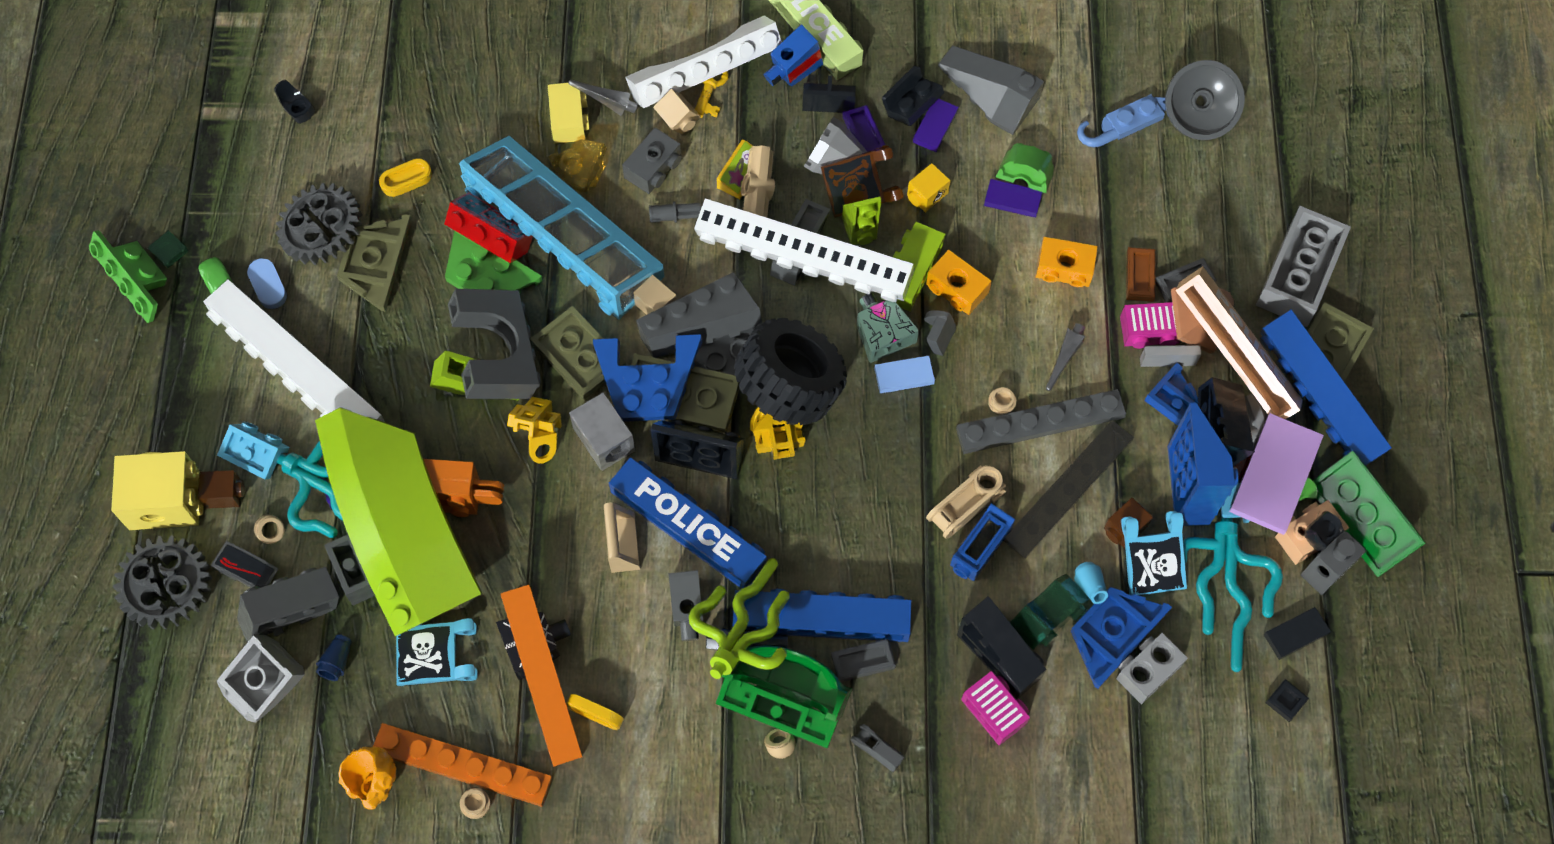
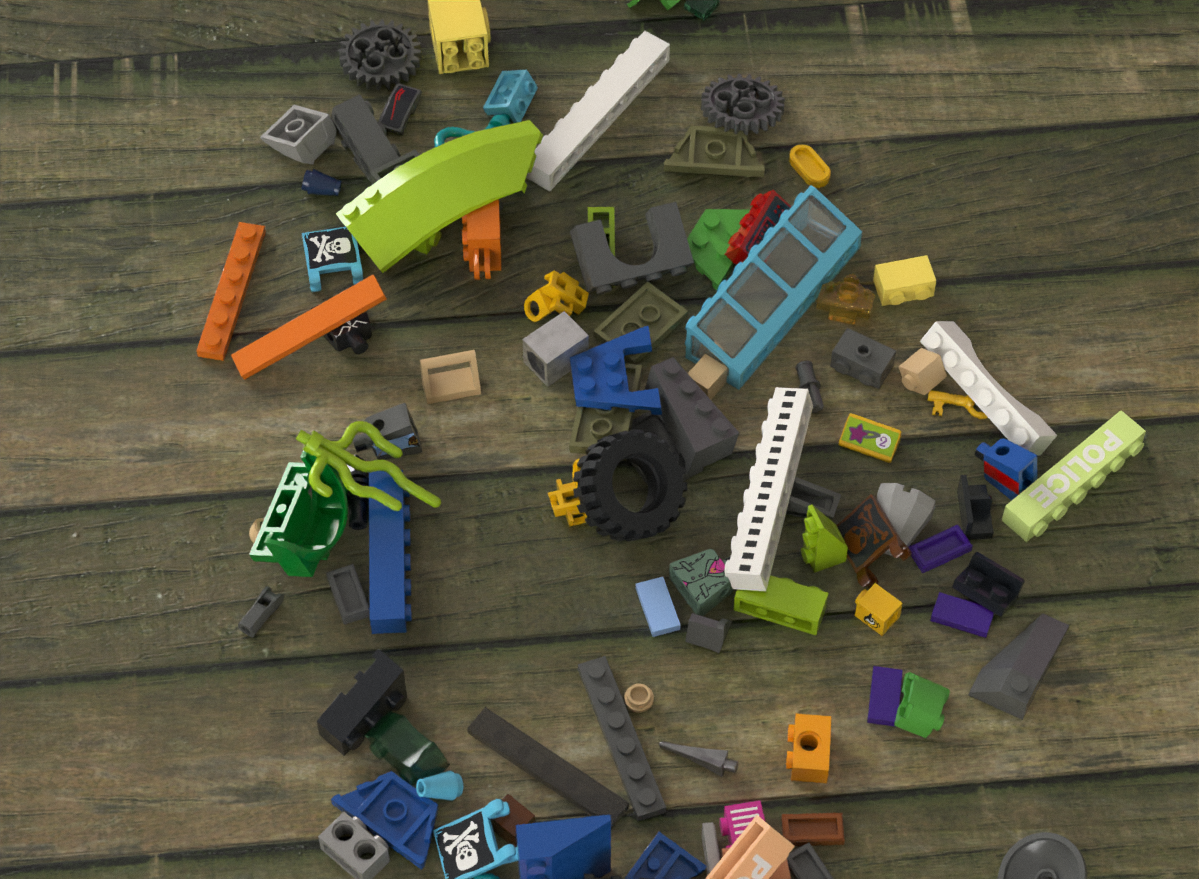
camera: 85 degrees right, 10 degrees down
bright green hair [198,257,233,294] -> none
reddish brown brick [198,470,245,509] -> none
light blue tile [247,259,287,309] -> none
tan piece [254,515,285,544] -> none
black hair [274,80,316,124] -> none
light orange hair [339,746,397,810] -> none
tan plate [460,788,491,819] -> none
yellow tile [566,694,624,730] -> none
flat silver piece [569,80,638,116] -> none
blue brick [609,457,767,589] -> none
black slope [651,420,745,479] -> none
tan piece [741,145,775,218] -> none
light orange brick [926,249,992,315] -> none
tan piece [926,465,1006,539] -> none
blue window [950,503,1015,581] -> none
dark pink brick [961,671,1030,746] -> none
medium blue plate [1077,94,1166,148] -> none

